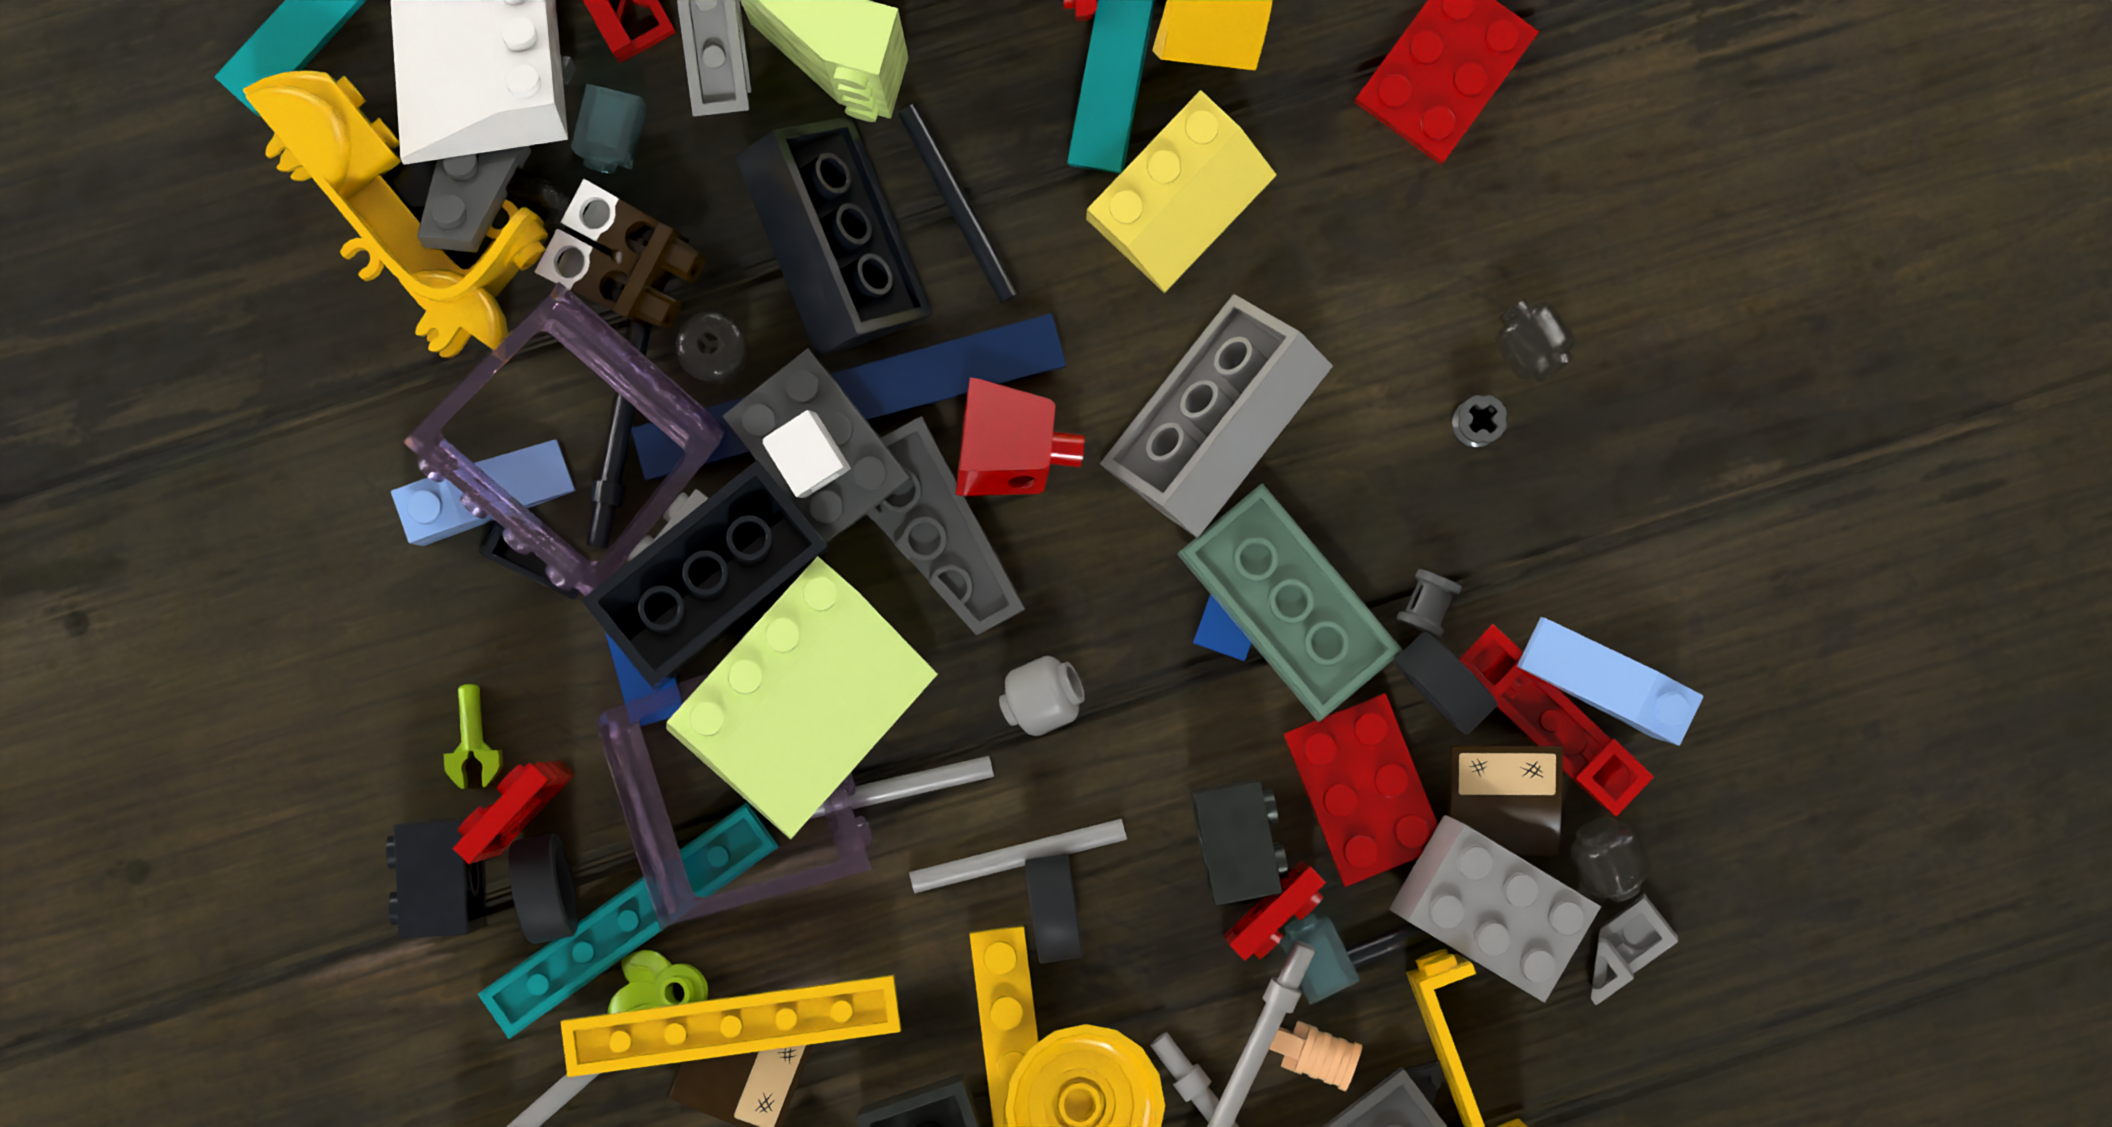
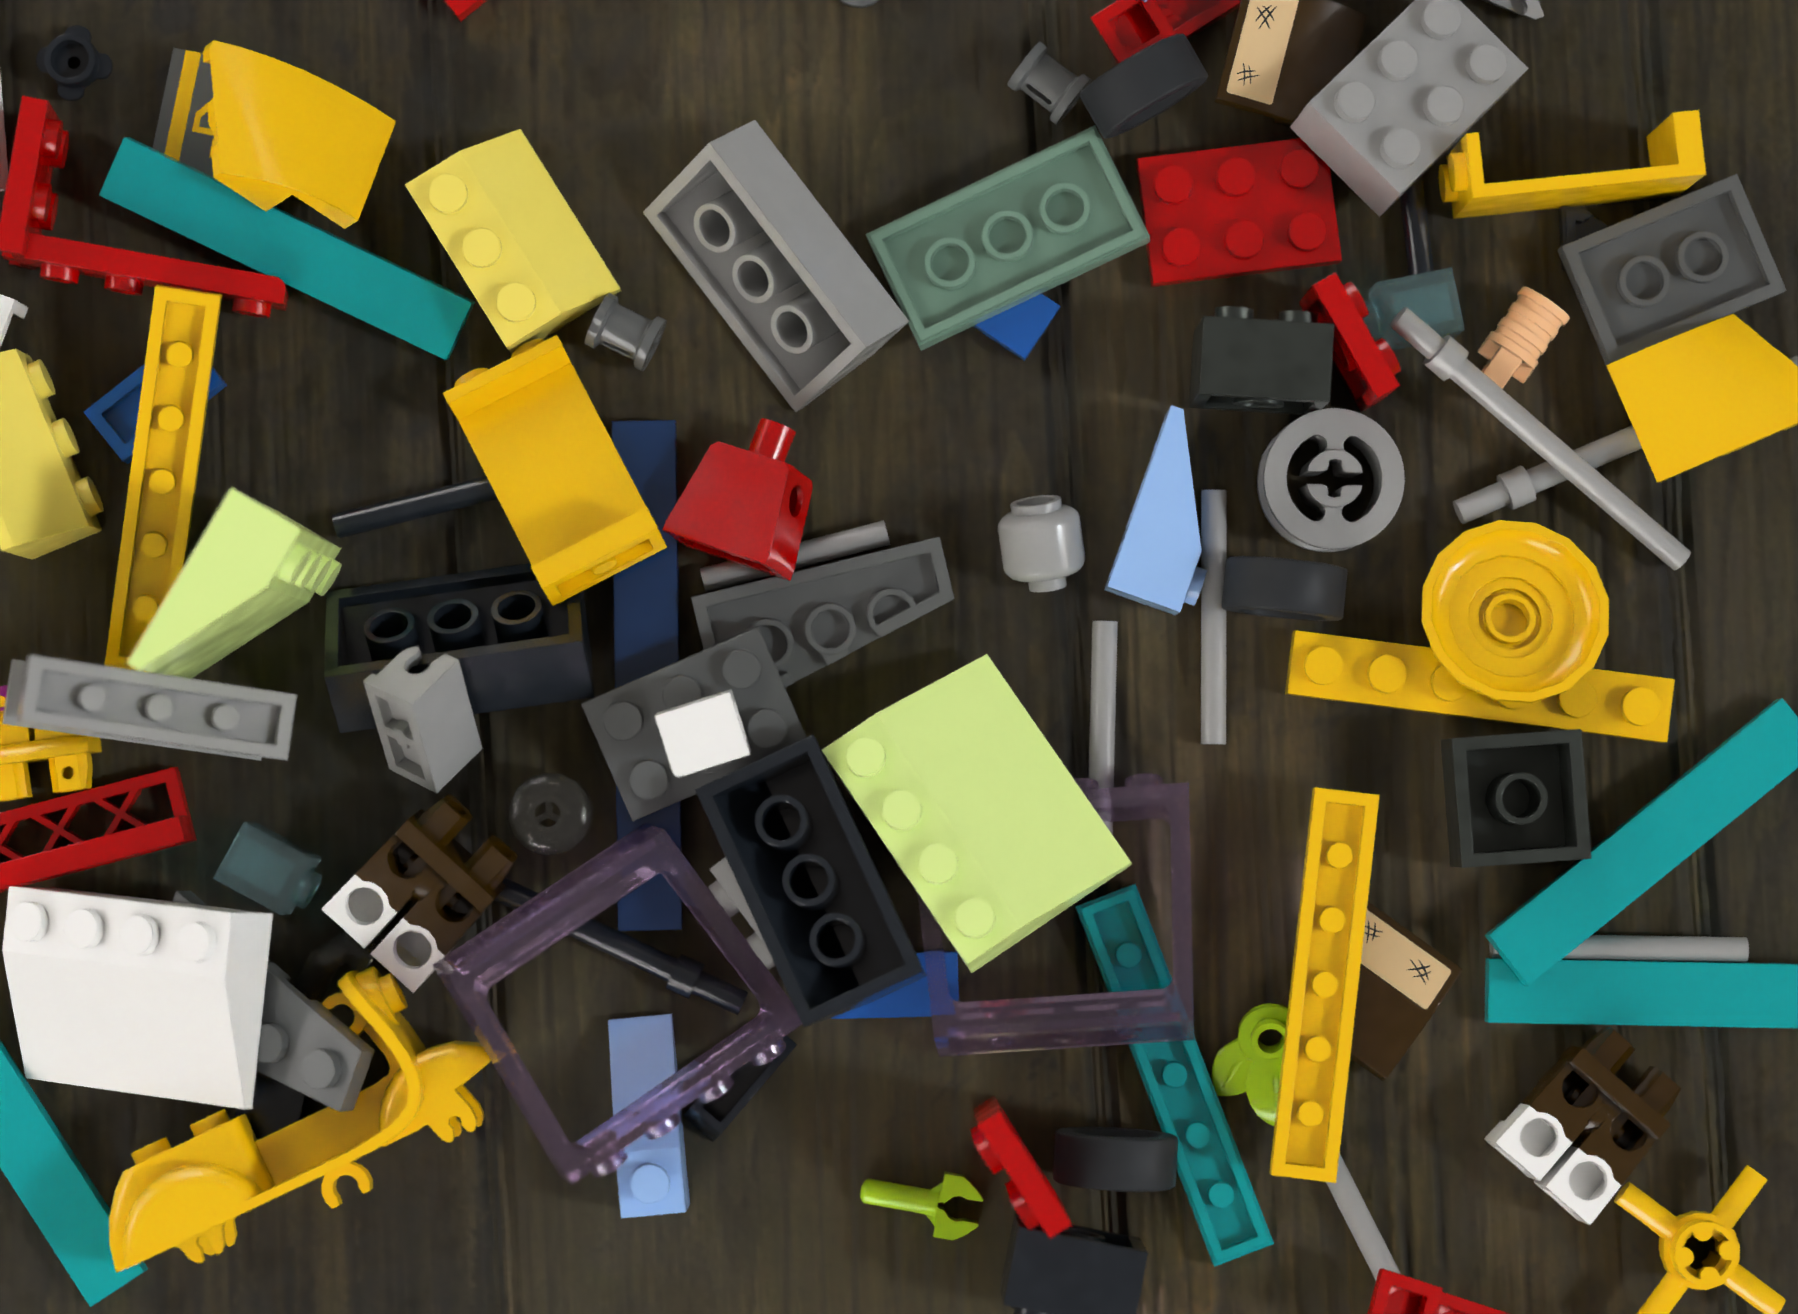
camera: 75 degrees left, 0 degrees up
none -> light grey hinge [363,646,483,793]
none -> yellow panel [443,335,667,606]
none -> dark grey bush [585,293,667,371]
none -> light grey bar [700,520,890,593]
none -> light blue slope [1104,405,1207,616]
none -> light grey wheel [1257,408,1405,552]

